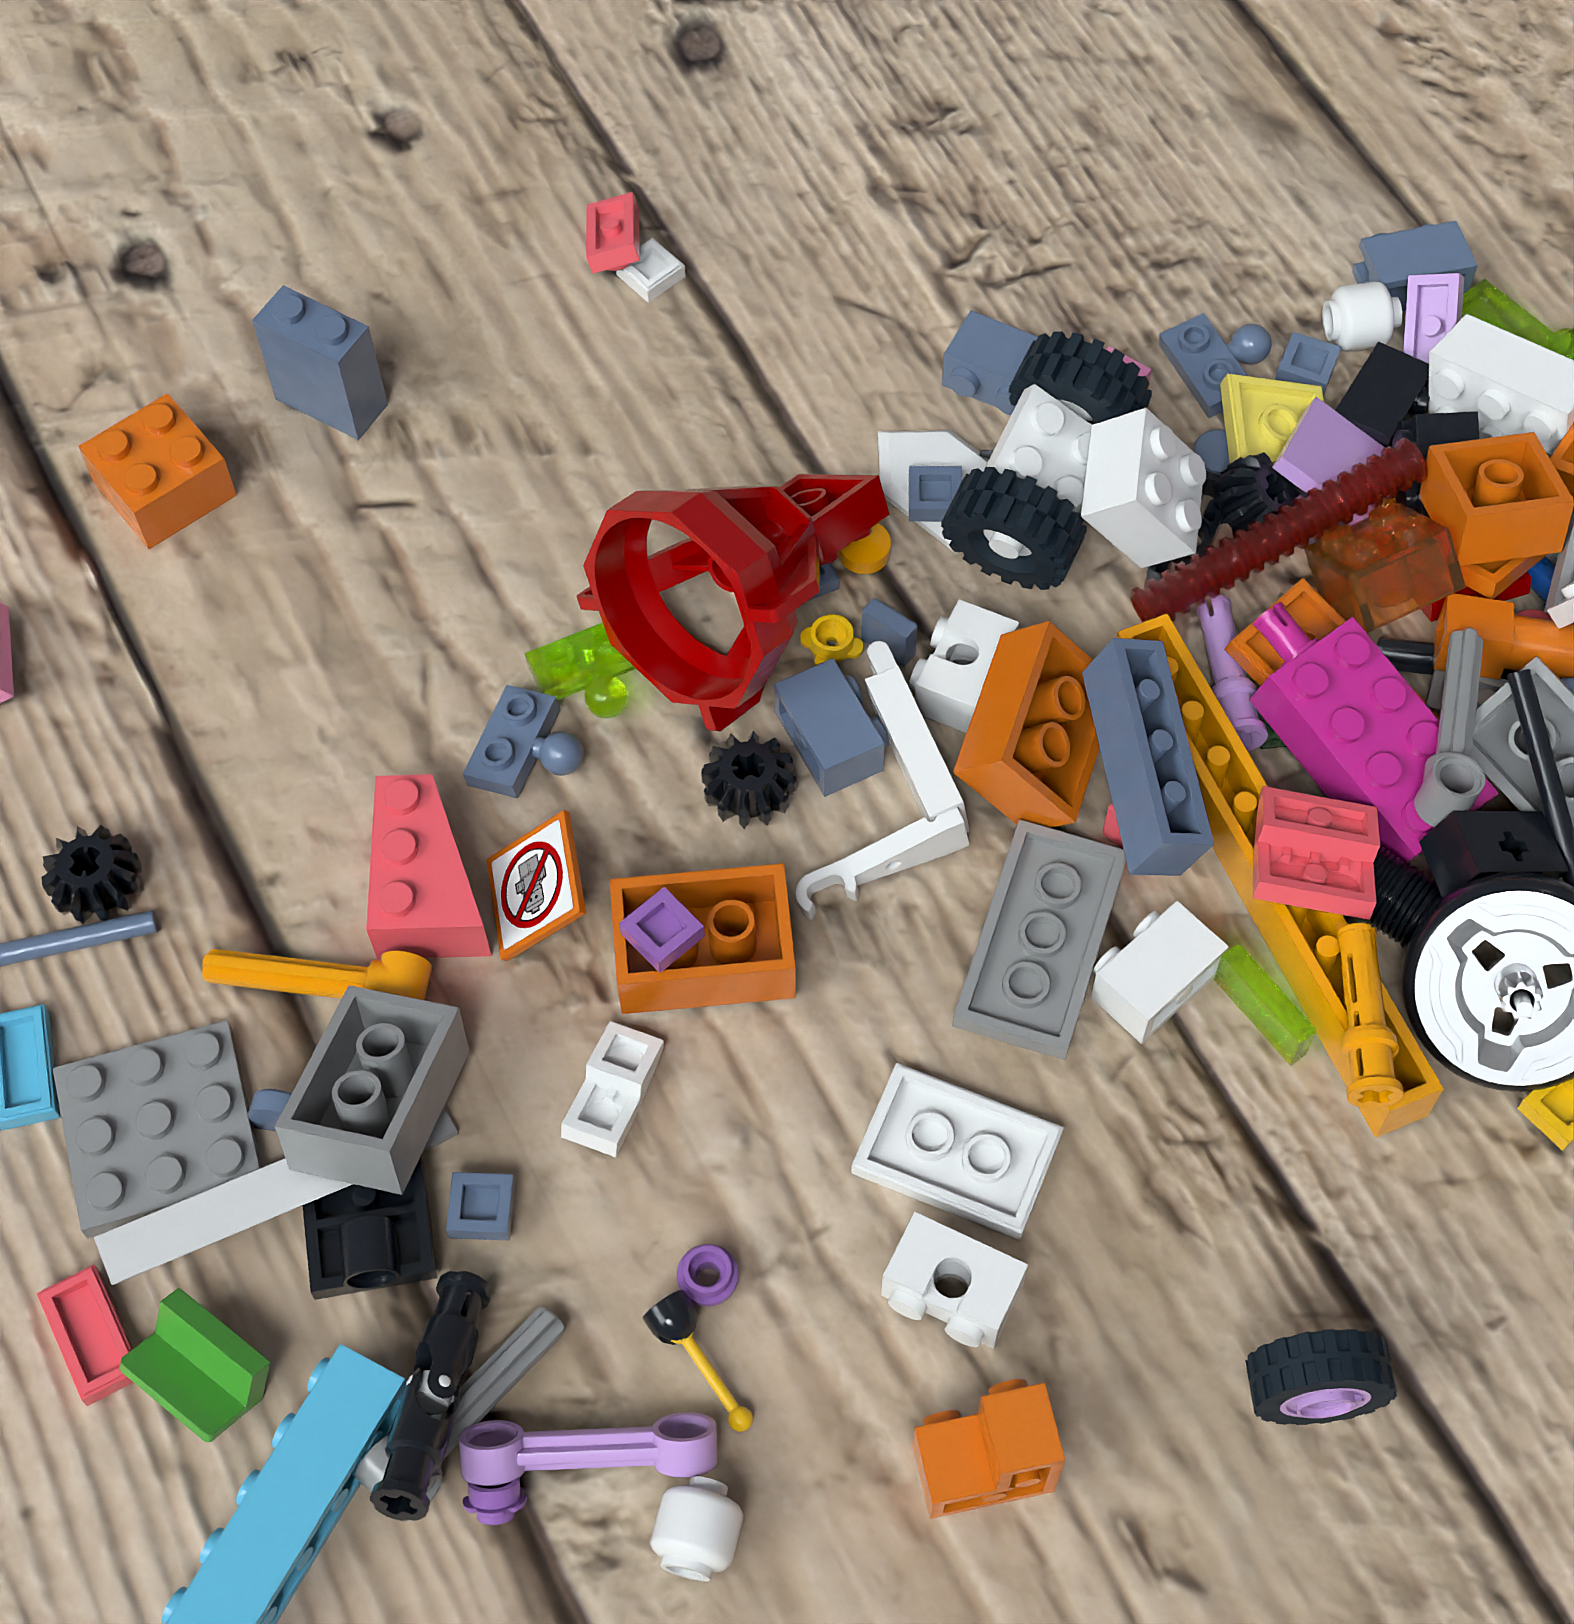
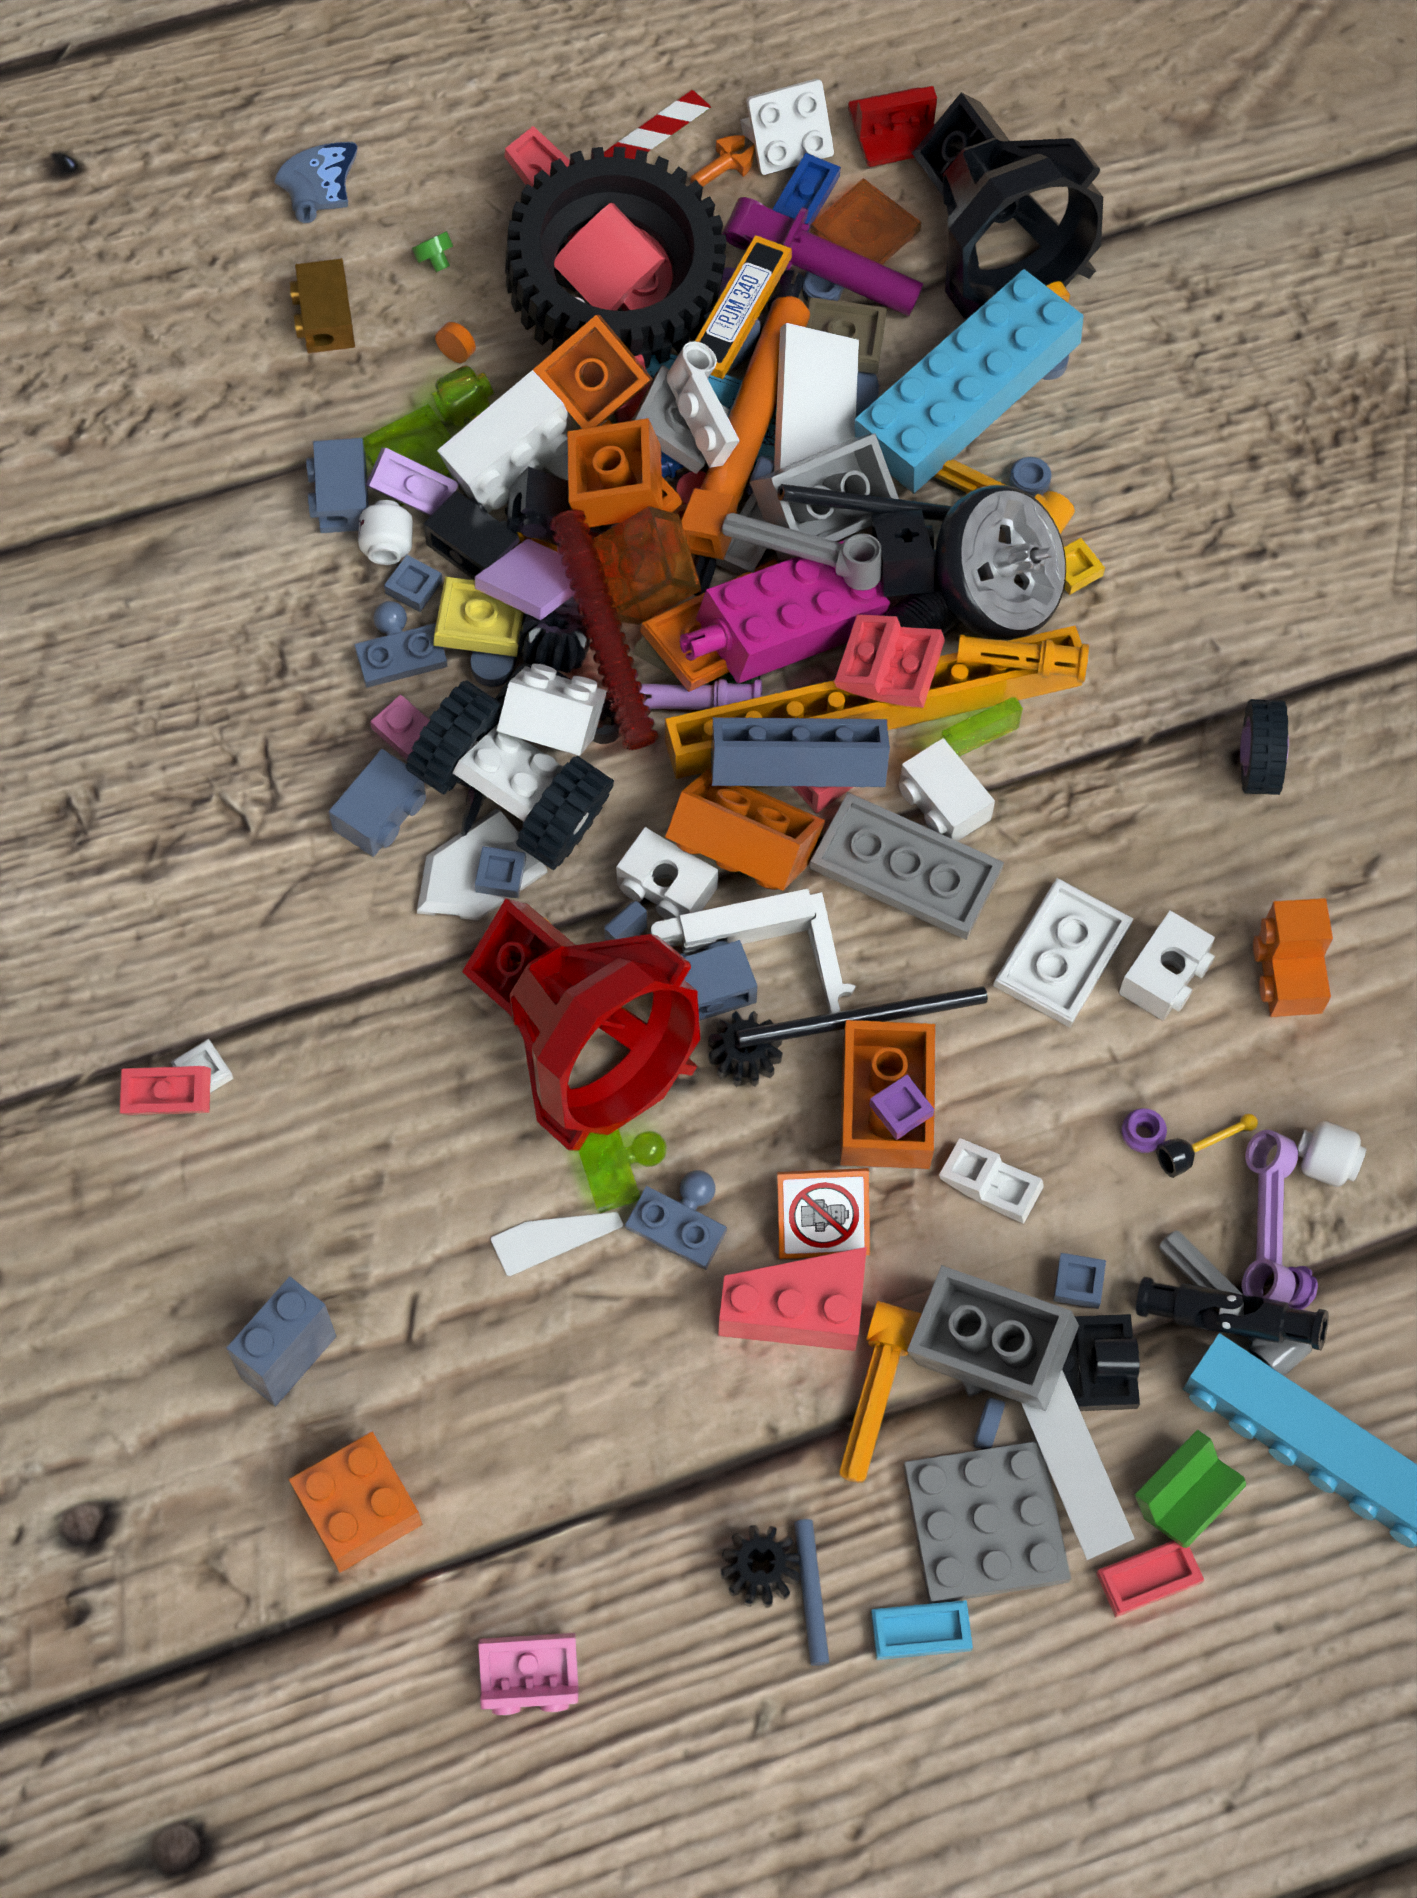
camera: 85 degrees left, 5 degrees up
none -> white sticker [491,1212,623,1276]
none -> black piece [734,986,988,1048]

